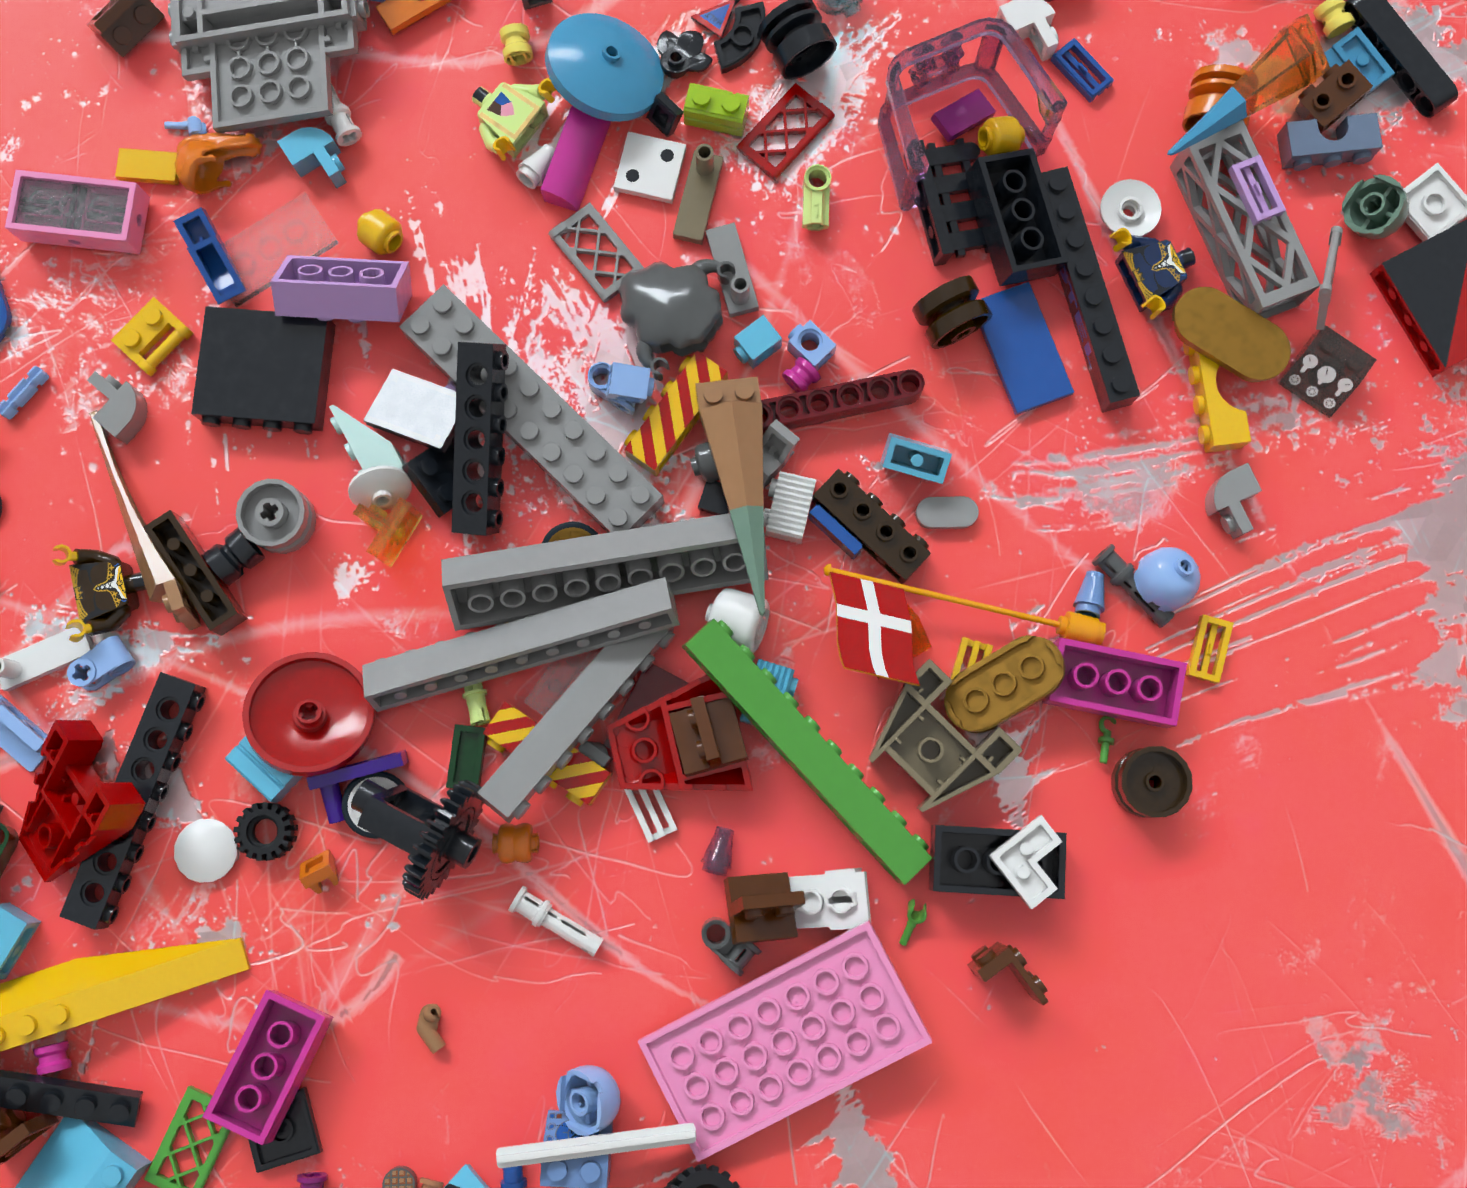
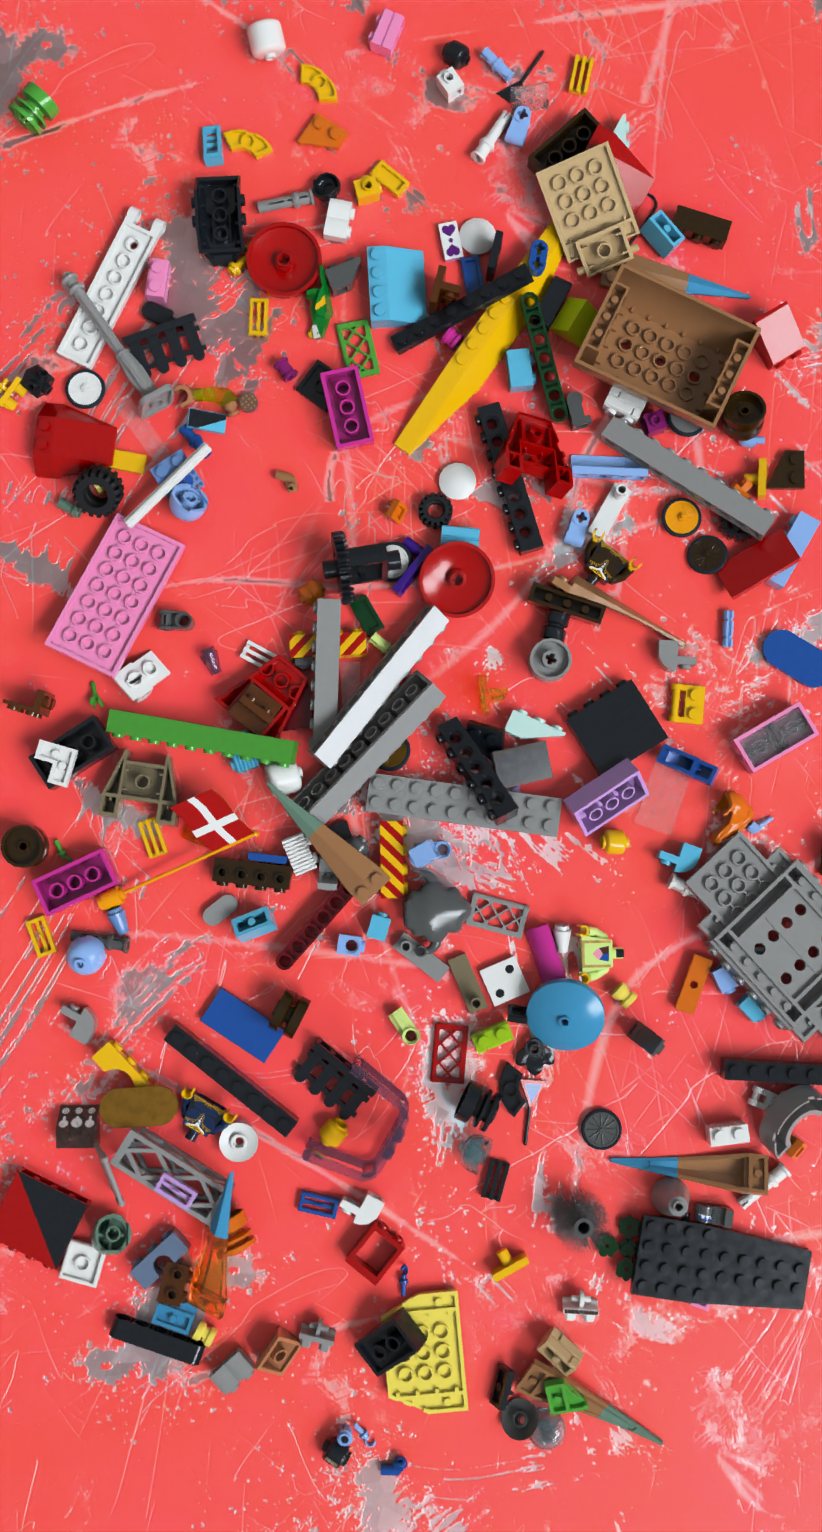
camera: 140 degrees right, 5 degrees up
yellow tile [115,148,179,185] -> none
white dish [348,465,412,511] -> none
white pin [508,885,604,957] -> none
reddish brown bracket [724,872,806,945] -> none
dark pink wheel [782,357,821,393] -> none
magenta tile [930,88,996,142] -> none
pearl gold tile [944,635,1065,733] -> none
black brick [965,148,1069,286] -> none

